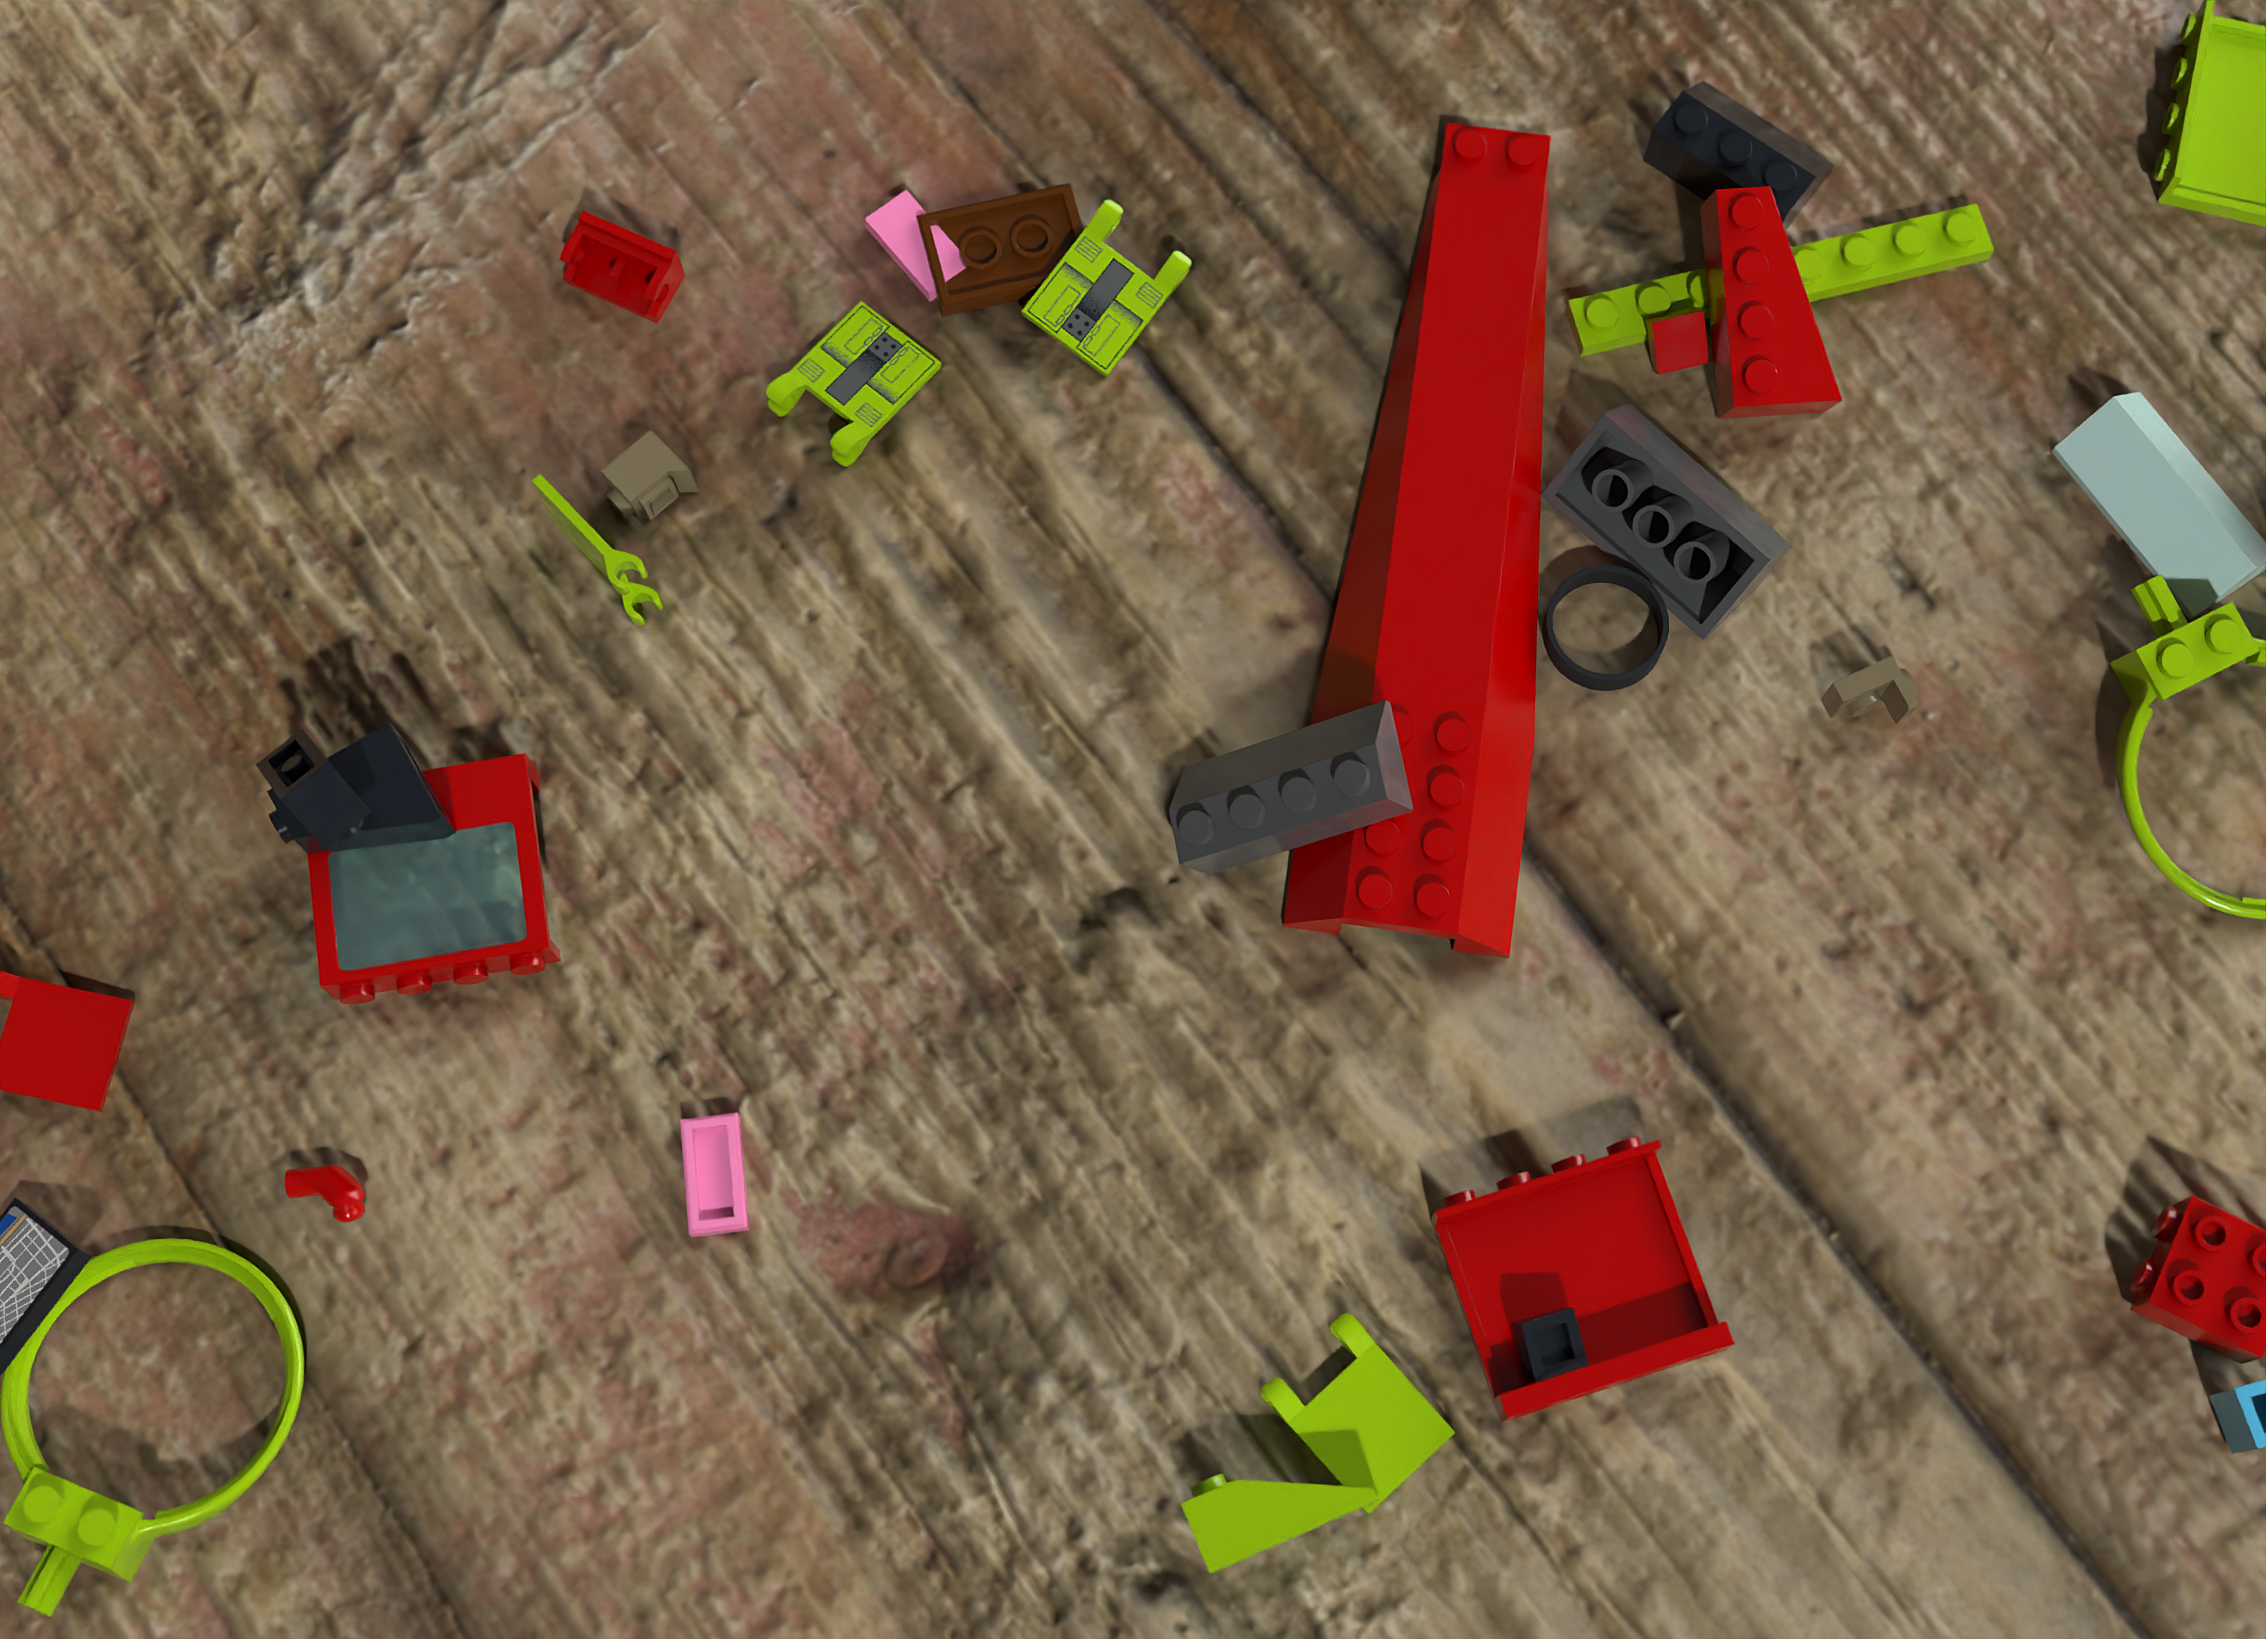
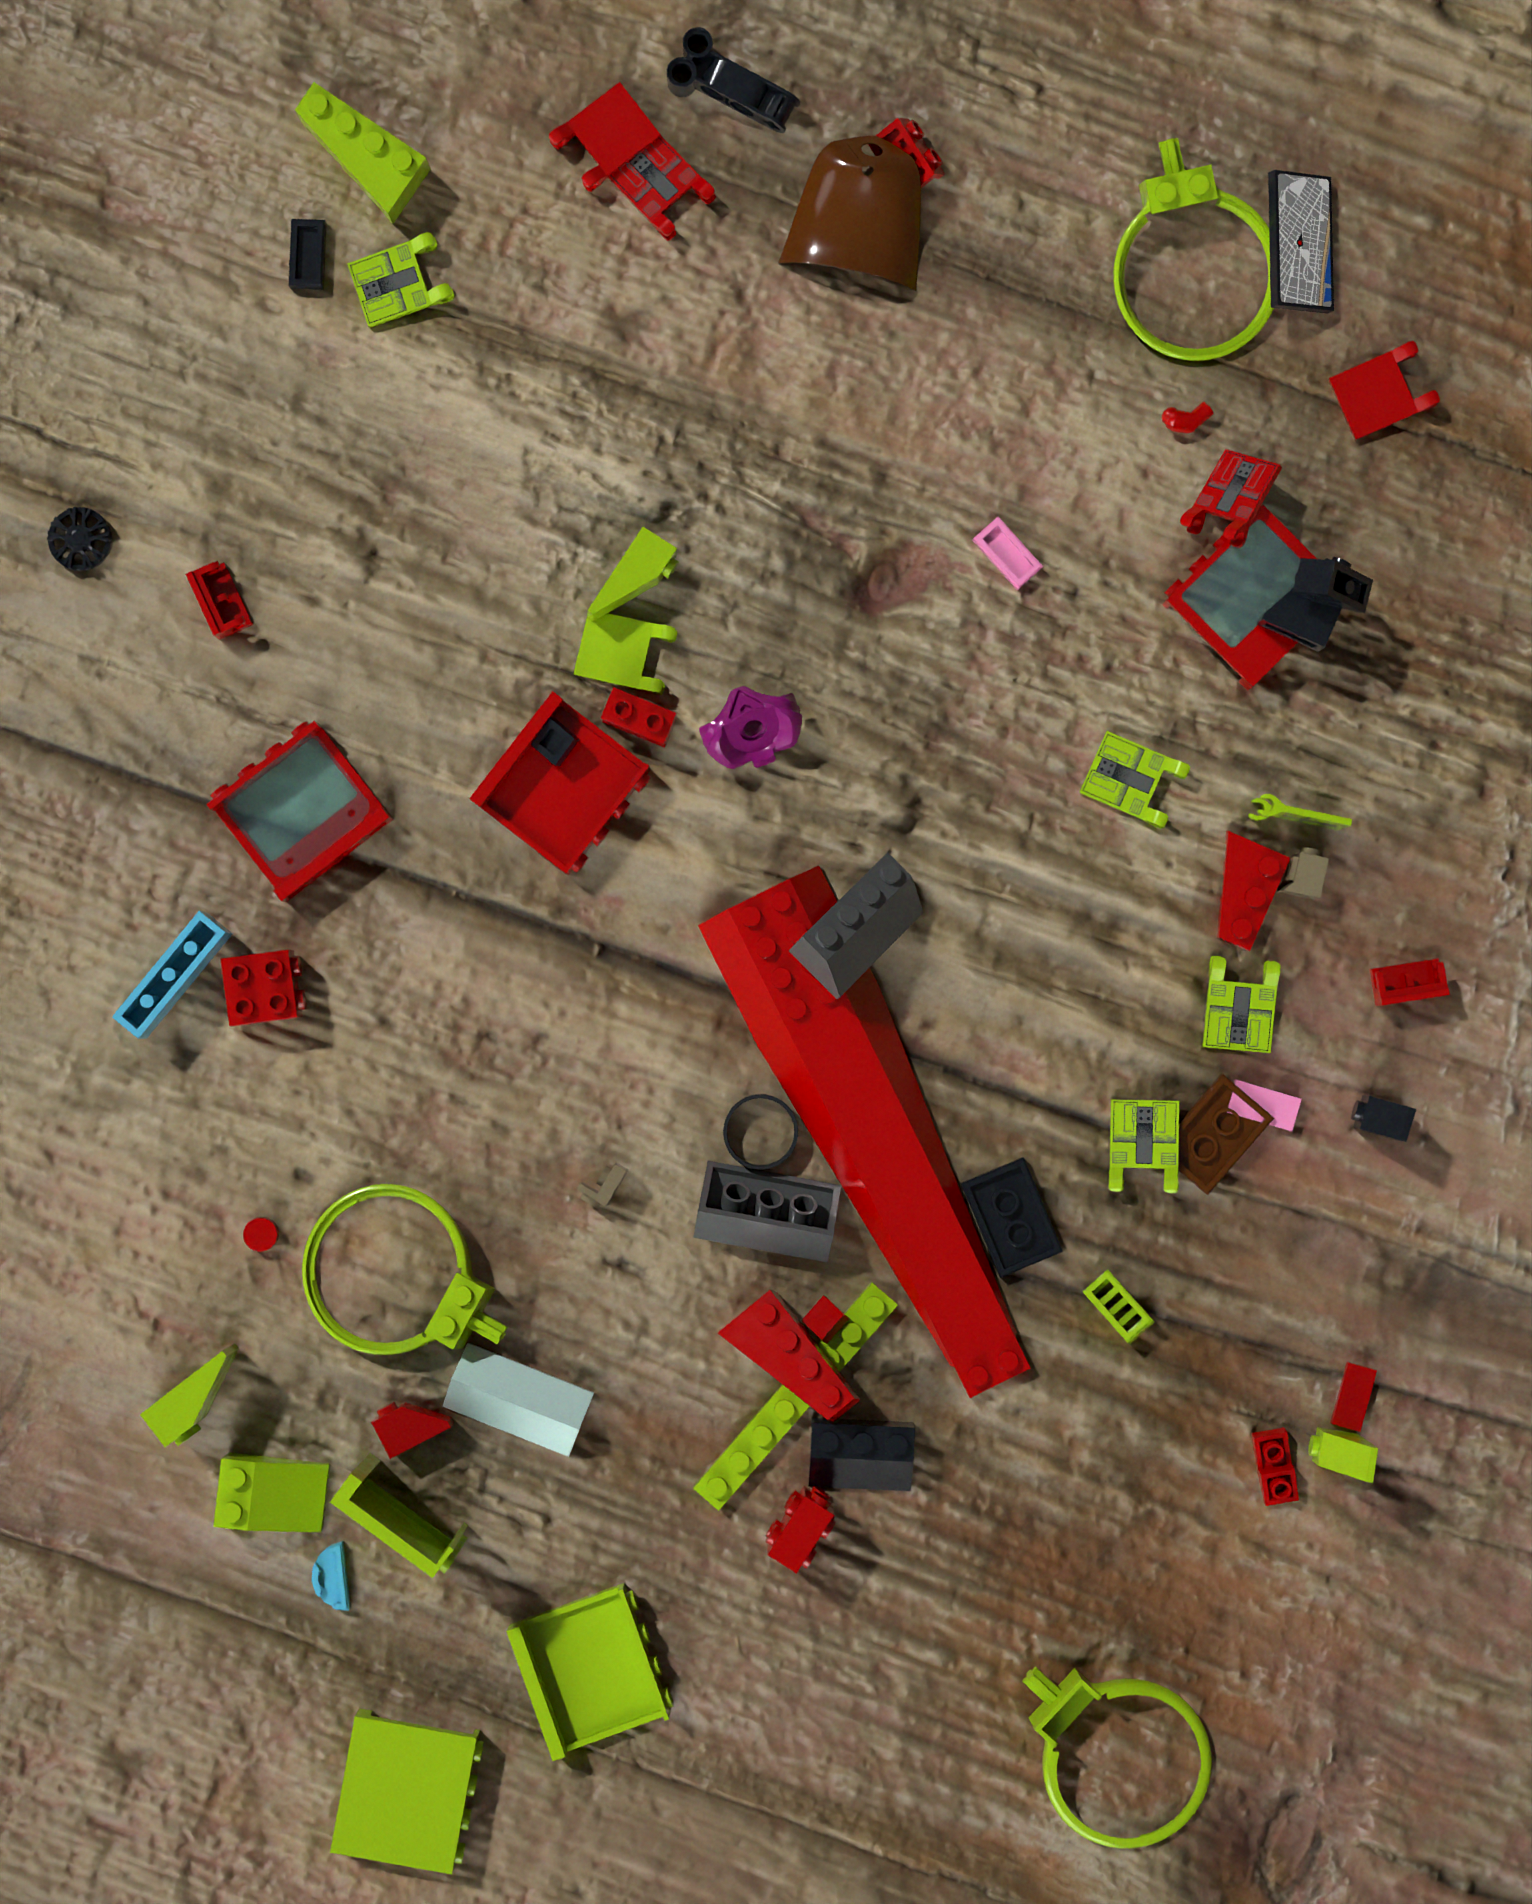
camera: 145 degrees right, 15 degrees up
none -> clear light blue panel [206,721,394,903]
none -> red hinge [600,687,678,748]
none -> magenta piece [699,686,802,769]
none -> red brick [765,1485,836,1574]
none -> black tile [960,1157,1063,1278]
none -> lime flag [1079,731,1190,829]
none -> lime slope [1082,1269,1155,1344]
none -> red flag [1180,449,1282,548]
none -> red wing [1217,831,1290,951]
none -> black slope [1351,1095,1416,1142]

